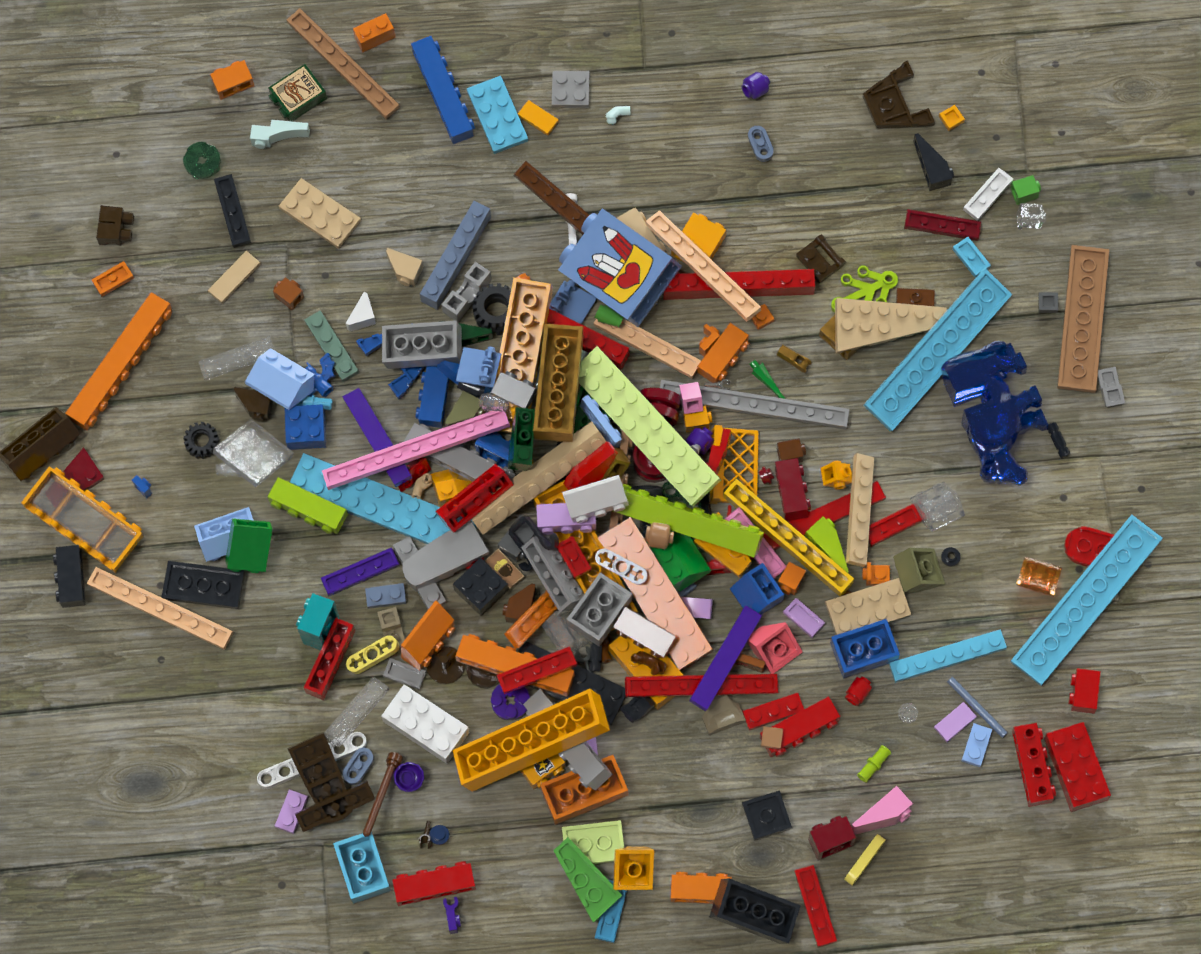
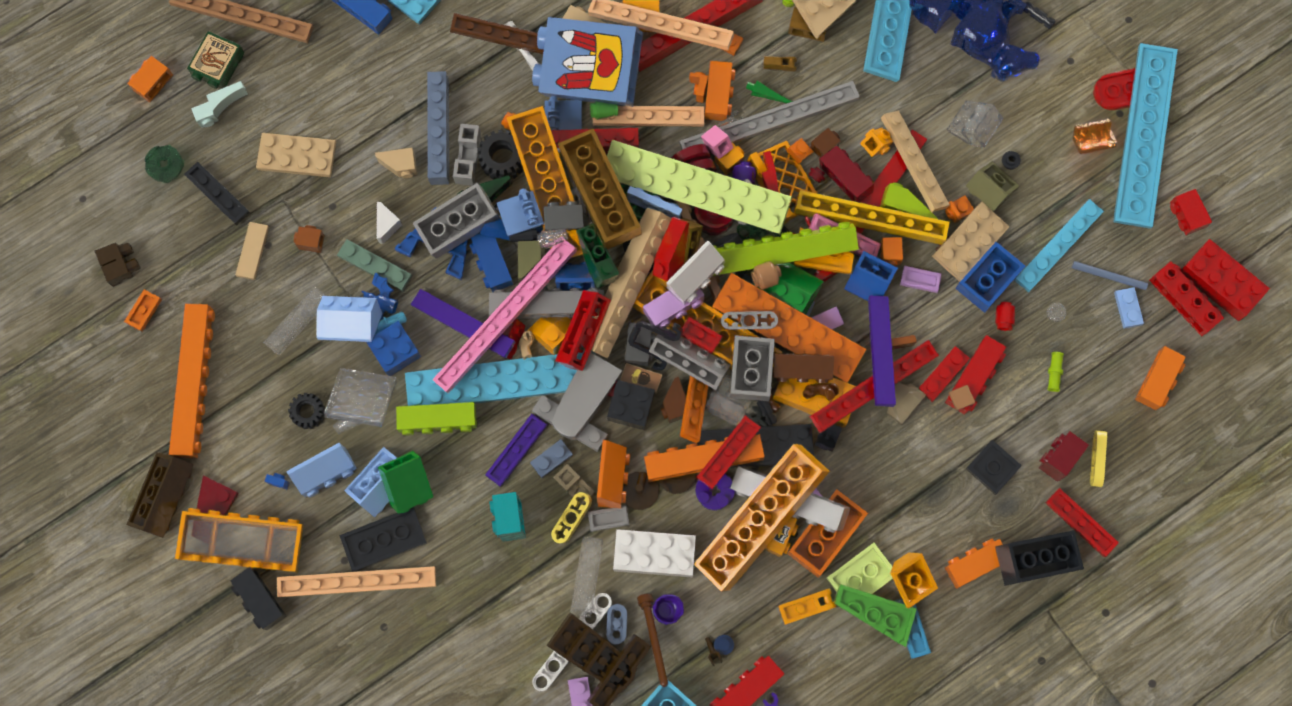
camera: 30 degrees left, 5 degrees up
dark brown slope [234,387,273,421] -> none
red brick [304,618,355,701] -> none
coral slope [747,622,802,674] -> none
bright pink slope [851,786,913,835] -> none
red tile [868,504,922,547] -> none
lavender tile [934,702,977,742] -> none
none -> light blue slope [286,443,357,498]
none -> light orange plate [778,588,837,625]
none -> orange plate [786,138,814,164]
none -> orange brick [1135,346,1186,410]

